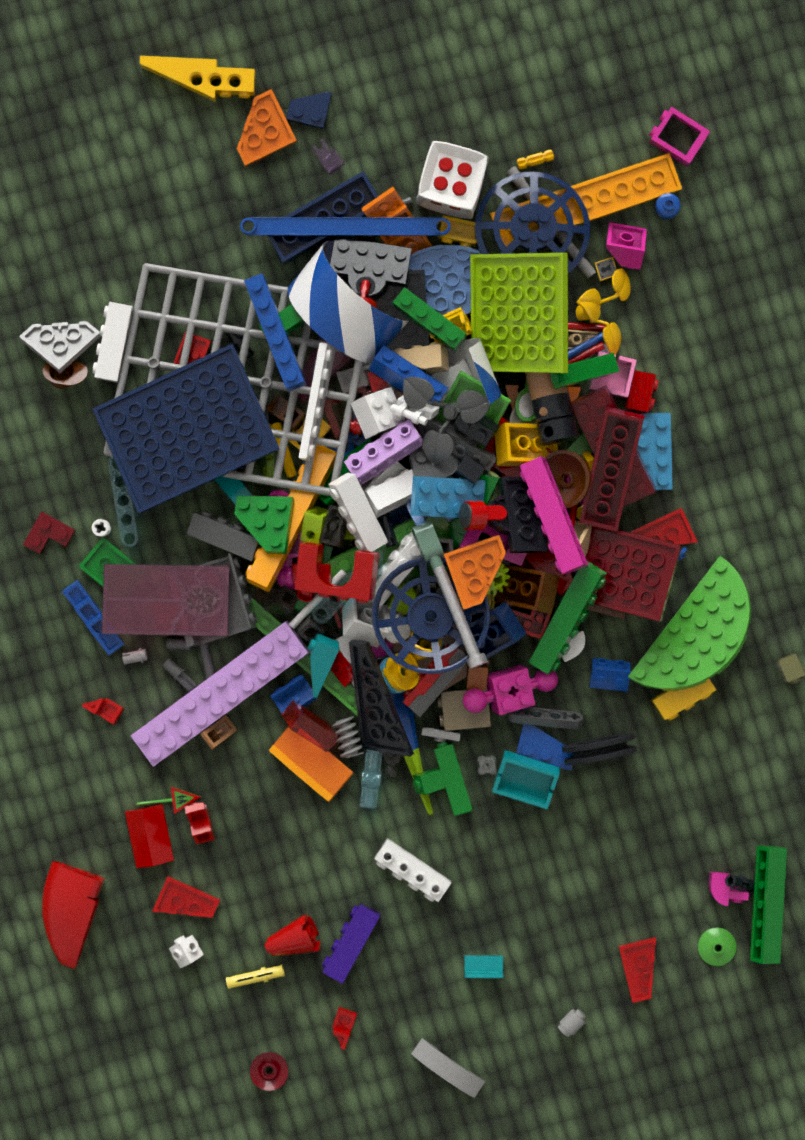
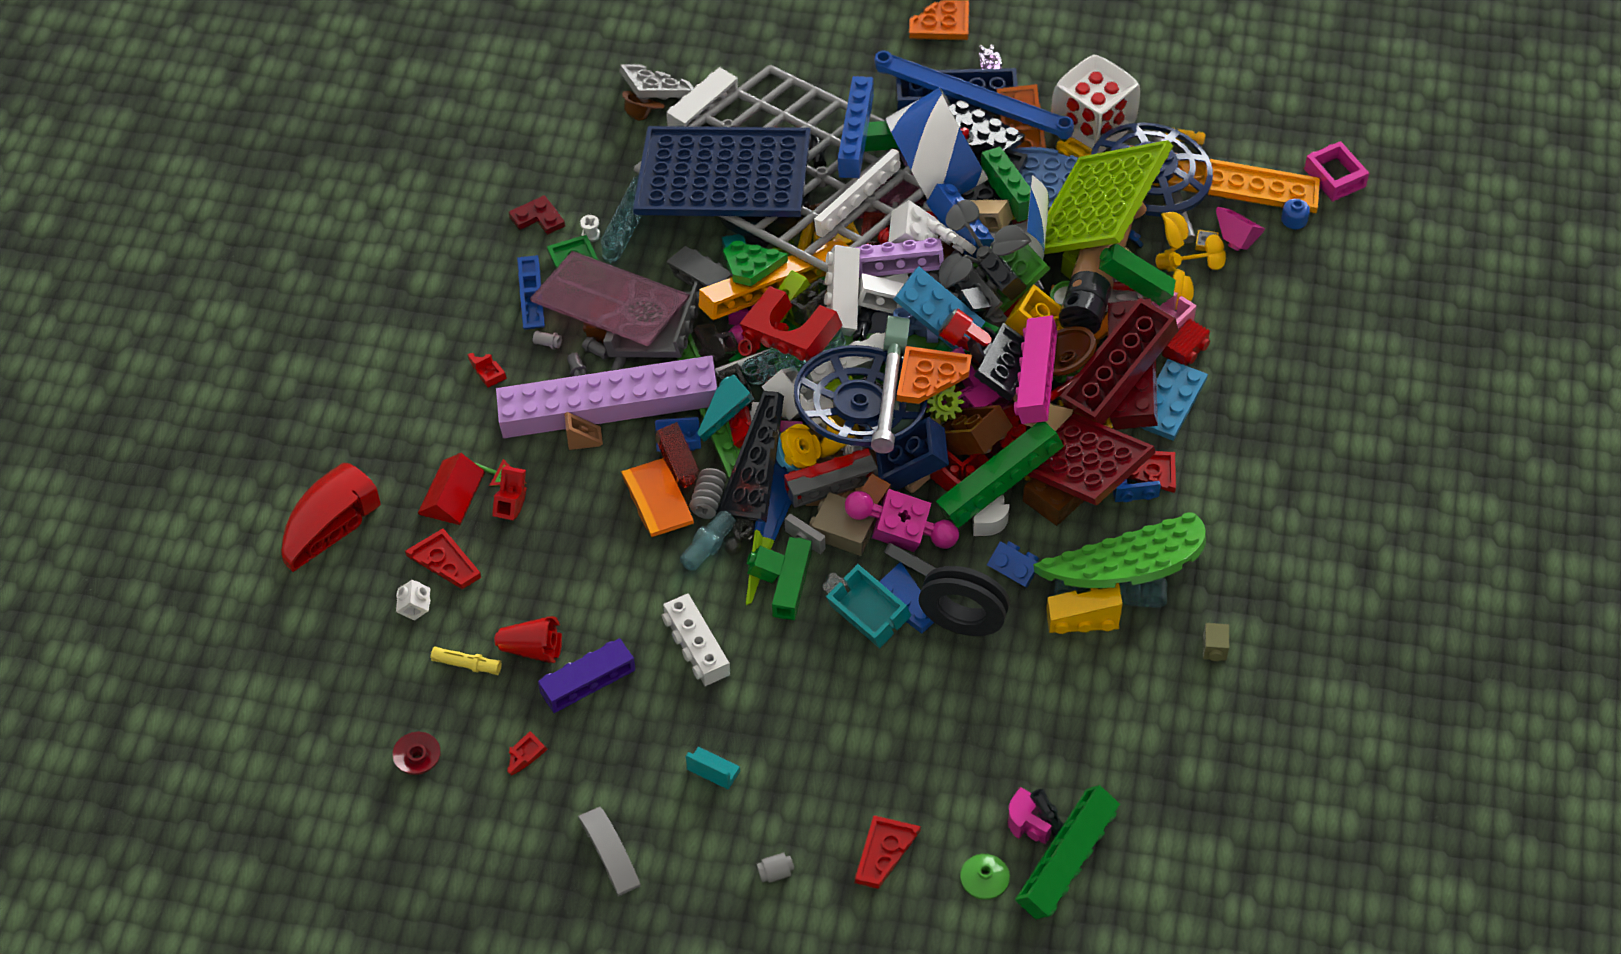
camera: 30 degrees right, 35 degrees down
dark blue wing [286,91,332,129] -> none

